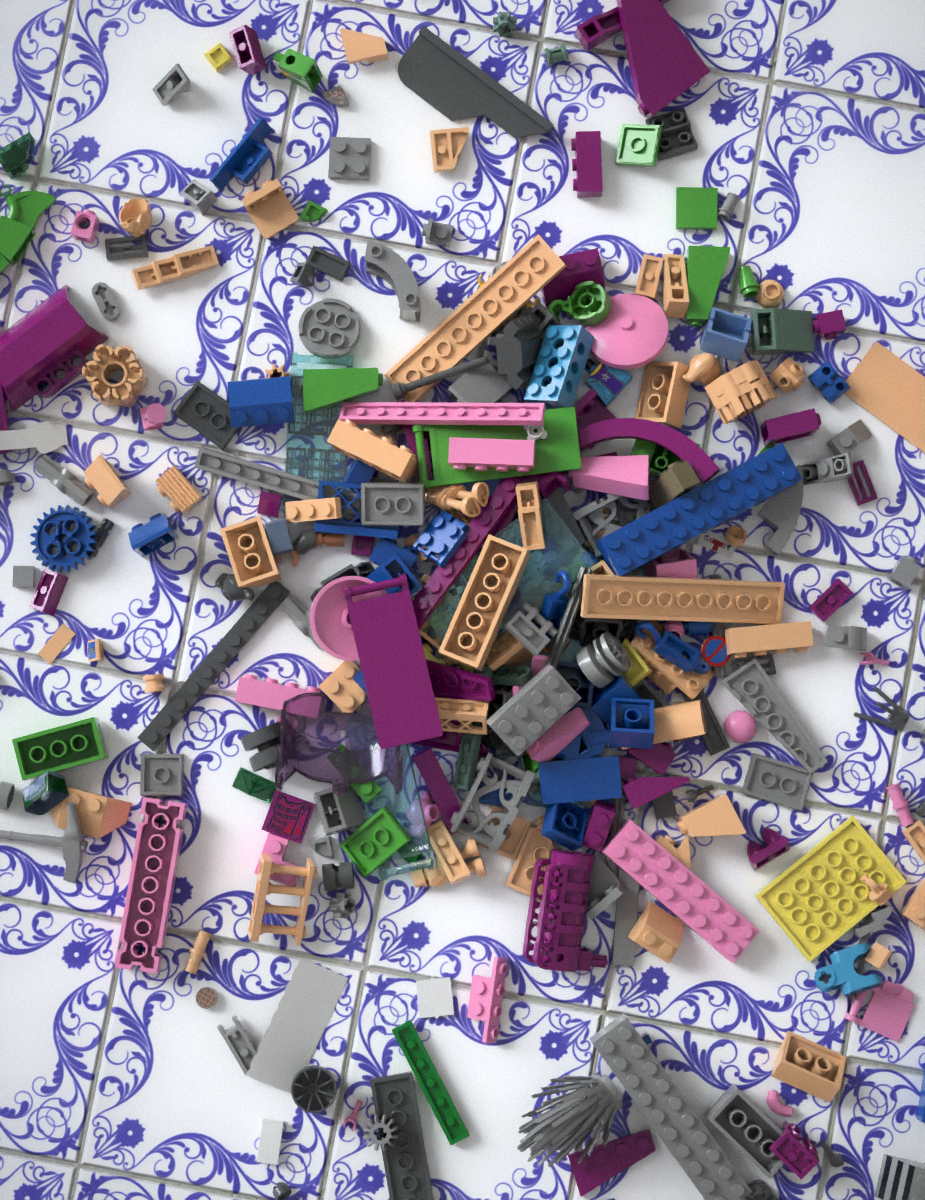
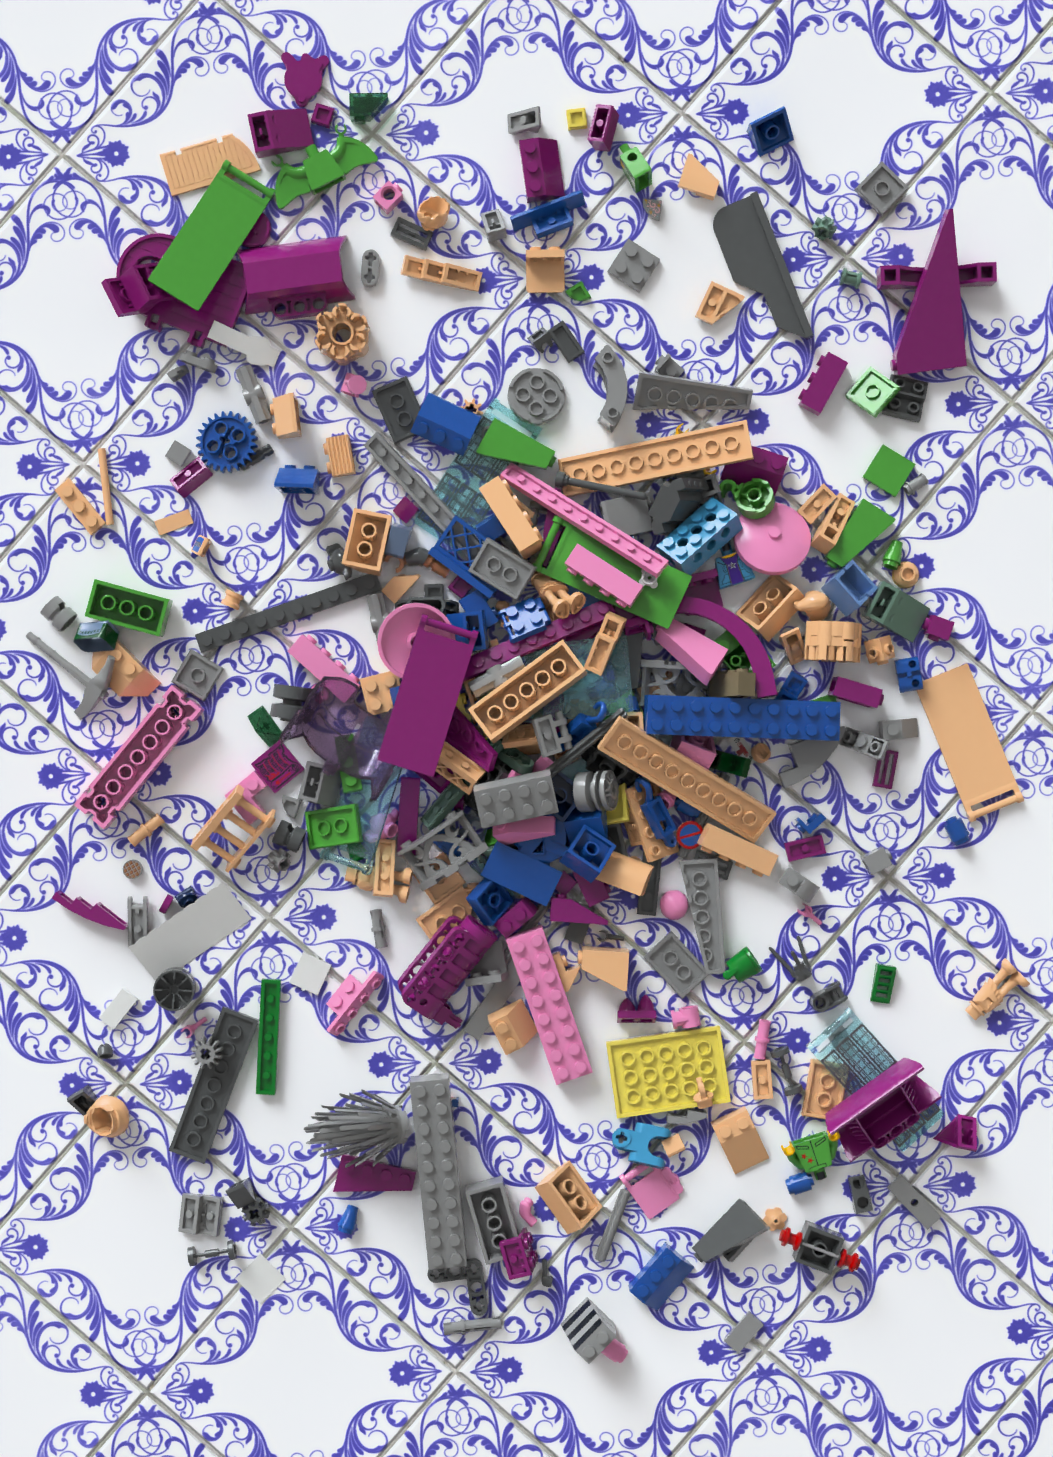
camera: 30 degrees right, 5 degrees up
light nougat plate [285,497,342,523] -> none
none -> magenta slope [52,890,128,930]
none -> magenta tile [159,894,174,914]
none -> dark blue plate [175,886,197,908]
none -> light grey pin [370,909,388,949]
none -> light nougat slope [381,574,421,604]
none -> dark grey tile [424,584,444,600]
none -> light grey piece [468,655,526,698]
none -> magenta slope [519,137,565,203]
none -> light grey axle [595,1189,631,1262]
none -> light grey wing [632,371,753,410]
none -> bright pink piece [670,1005,701,1029]
none -> dark green brick [710,750,752,778]
none -> green hat [723,946,763,983]
none -> blue slope [774,670,808,700]
none -> light nougat slope [779,627,805,666]
none -> blue bracket [795,813,827,834]

